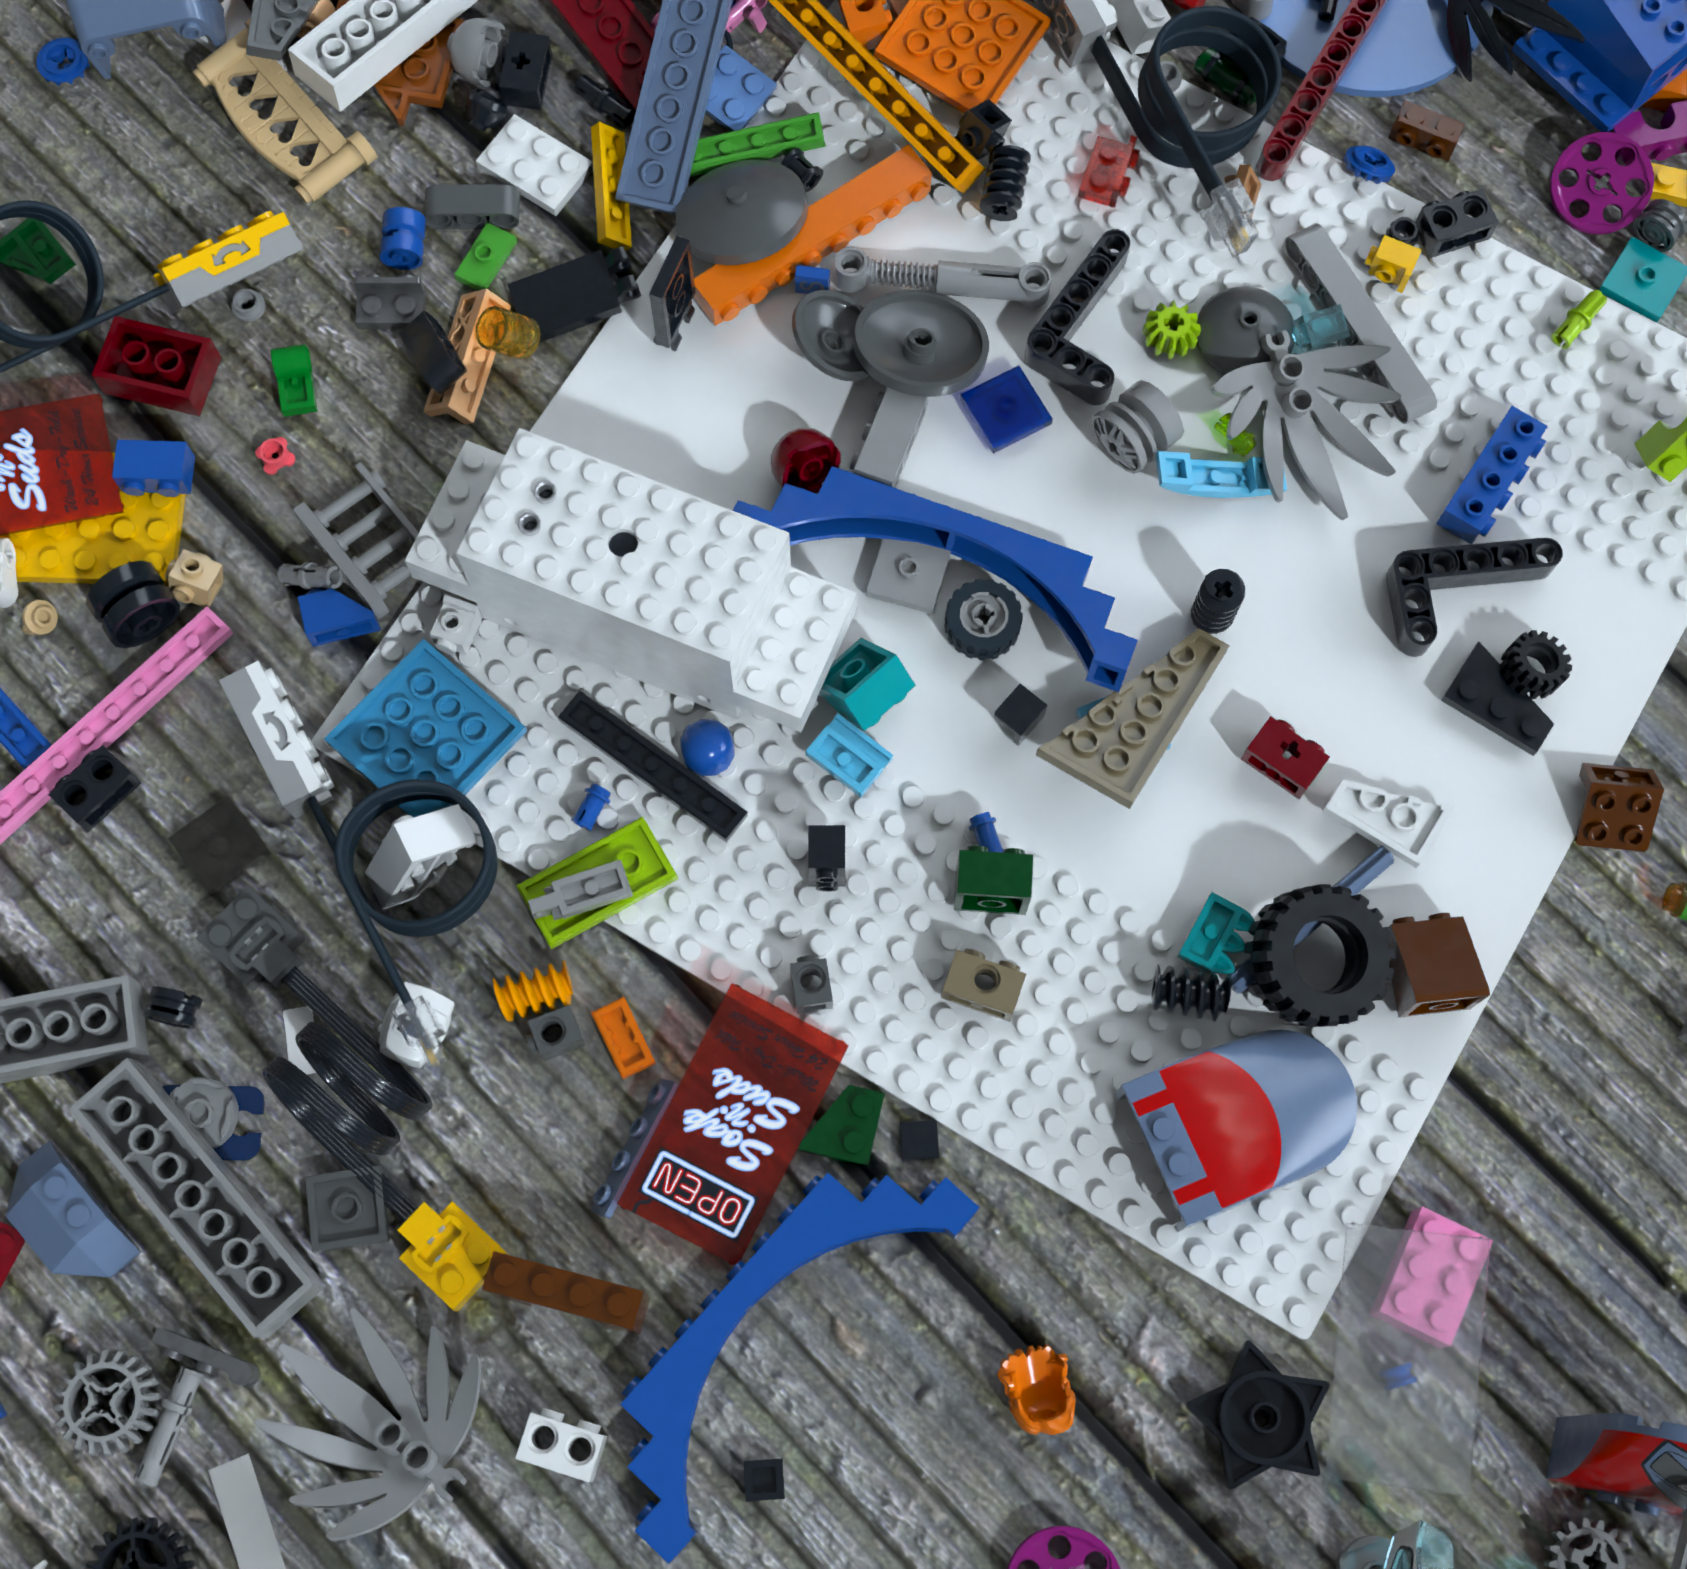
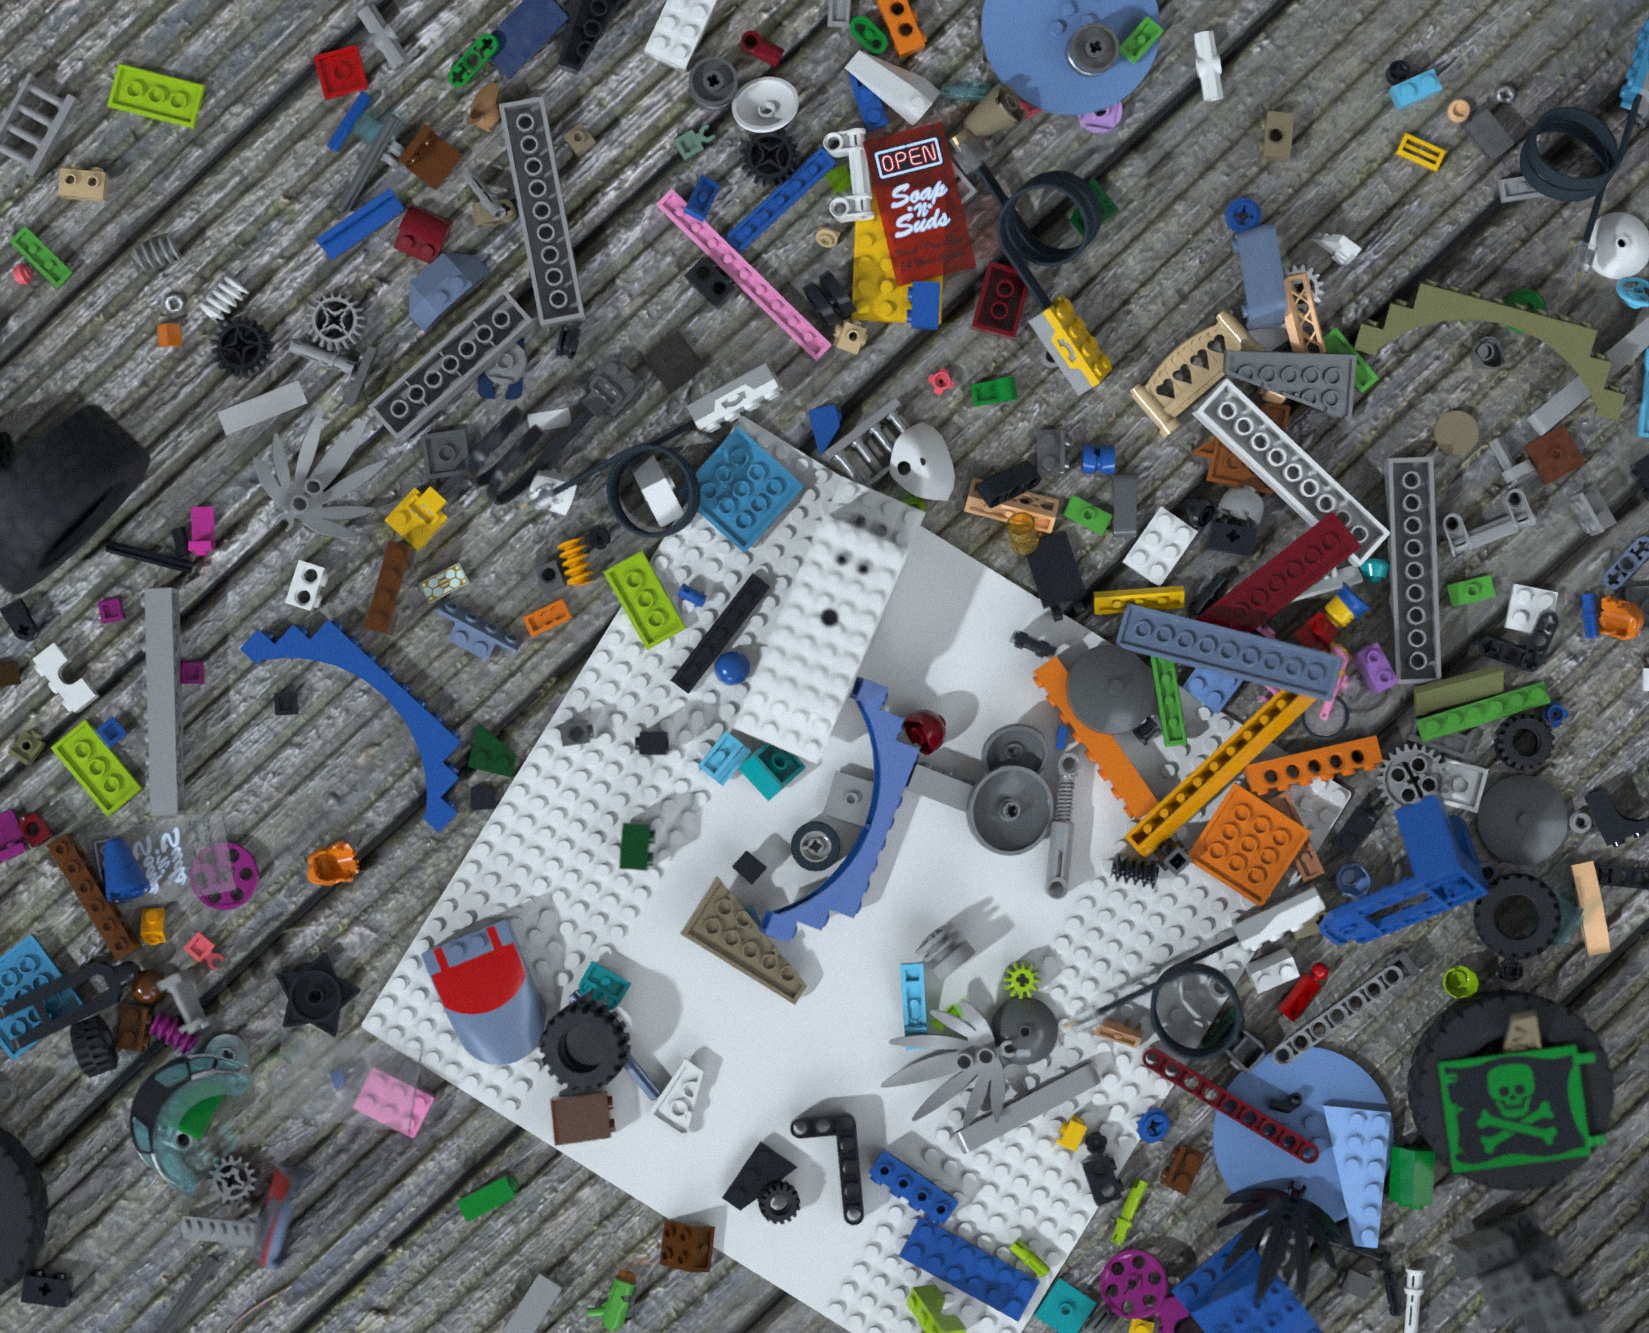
camera: 90 degrees right, 15 degrees up
light grey pin [277,562,343,590] -> none
white brick [430,594,483,655] -> none
light grey hinge [528,860,633,920] -> none
clear red piece [617,983,849,1265] -> none
dark tan brick [941,949,1026,1022] -> none
clear blue plate [960,365,1053,454] -> none
blue pin [968,812,1004,853] -> none
black beam [1025,229,1130,405] -> none
clear red bracket [1078,135,1140,208] -> none
black piece [1151,964,1232,1022] -> none
black piece [1191,569,1245,634] -> none
dark red brick [1241,716,1330,800] -> none
clear light blue brick [1292,304,1350,353] -> none
none -> light aqua tile [419,563,470,604]
none -> green brick [456,1172,520,1222]
none -> black plate [589,527,611,550]
none -> white piece [890,422,955,501]
none -> blue plate [899,1216,1040,1322]
none -> lime pin [1109,1178,1149,1246]

